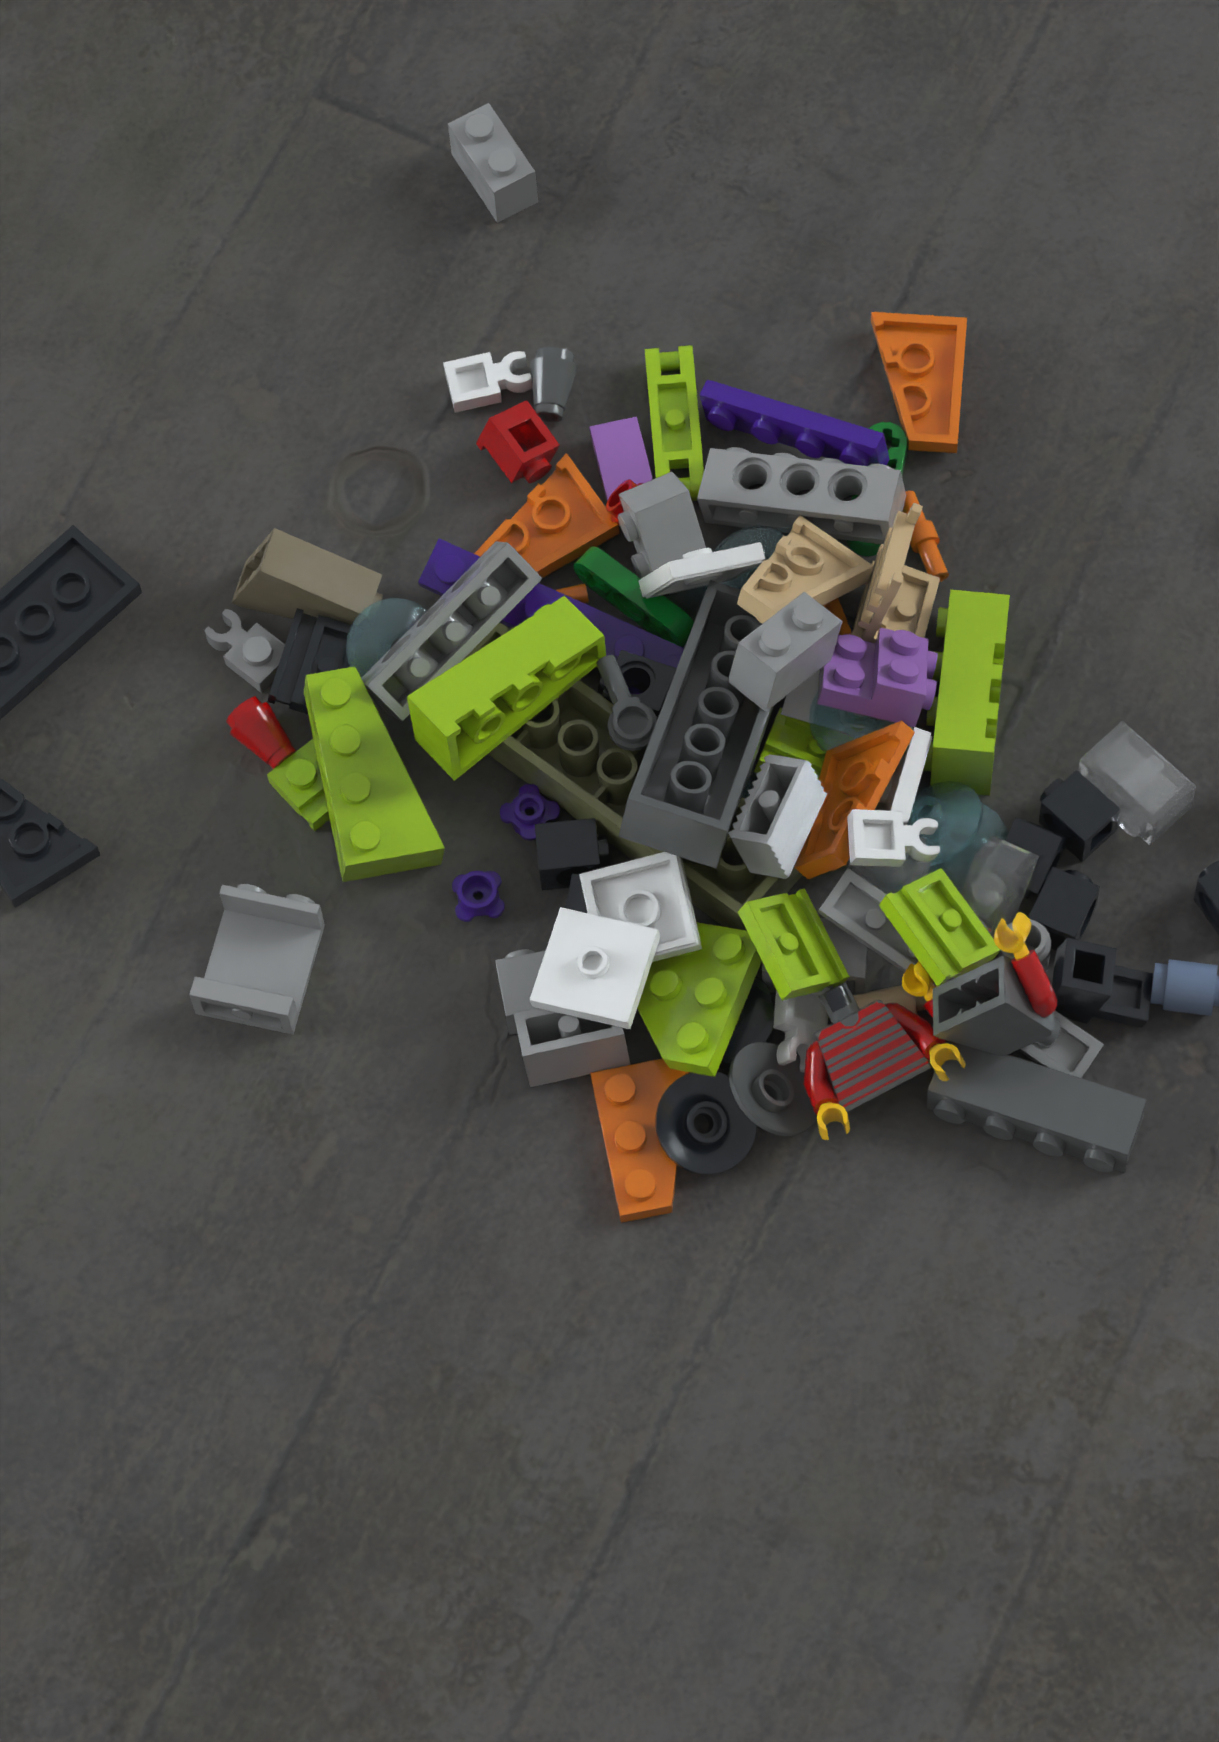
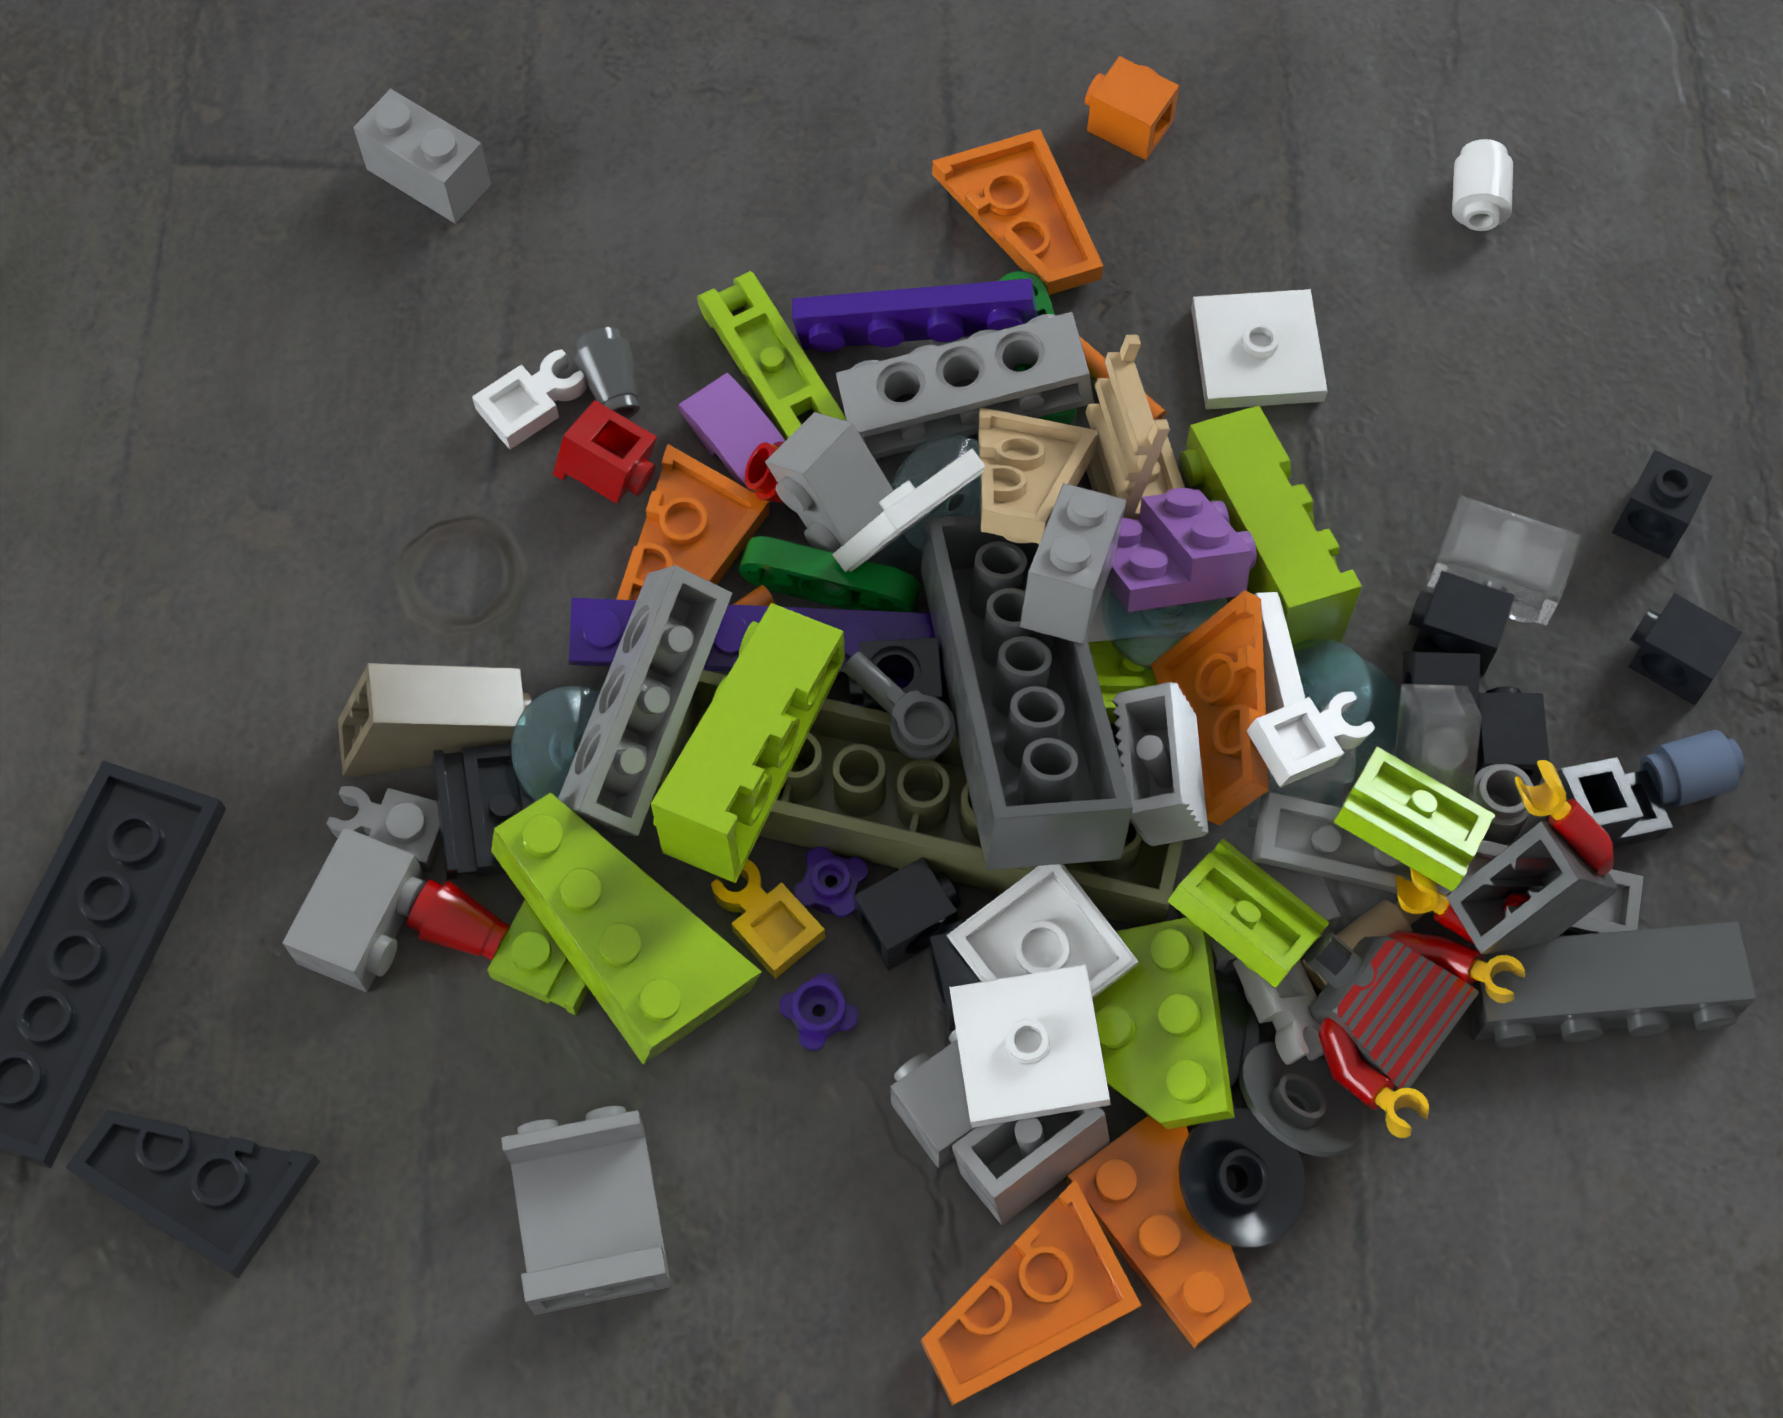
camera: 30 degrees left, 0 degrees up
none -> light grey brick [282,827,426,992]
none -> yellow plate [711,859,825,979]
none -> orange wing [920,1179,1142,1406]
none -> orange brick [1085,56,1180,160]
none -> white plate [1191,289,1327,410]

